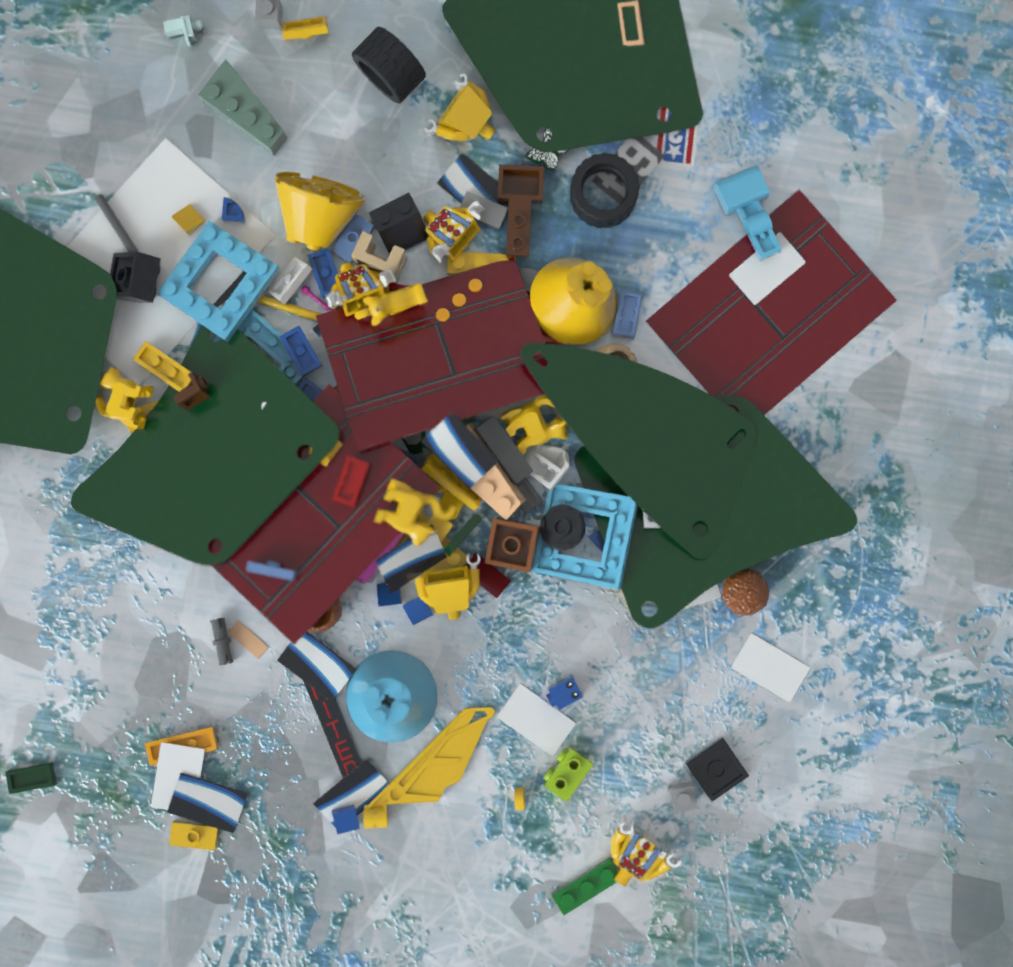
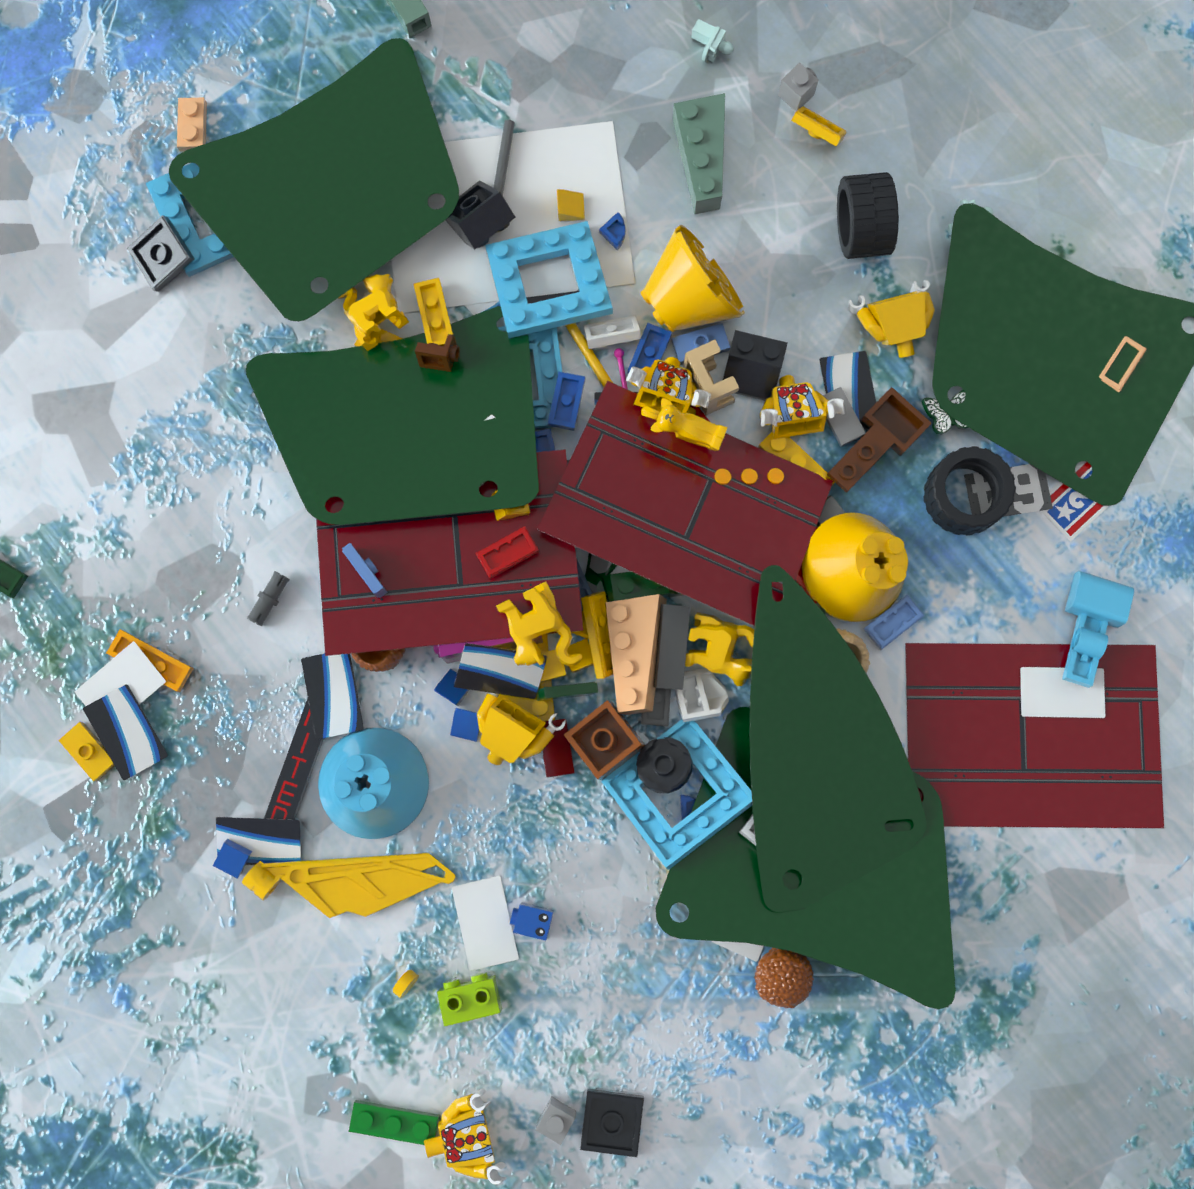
camera: 50 degrees right, 5 degrees down
light nougat sticker [228,620,268,659] -> none
sticker [422,413,499,488] -> none
white sticker [731,633,810,702] -> none

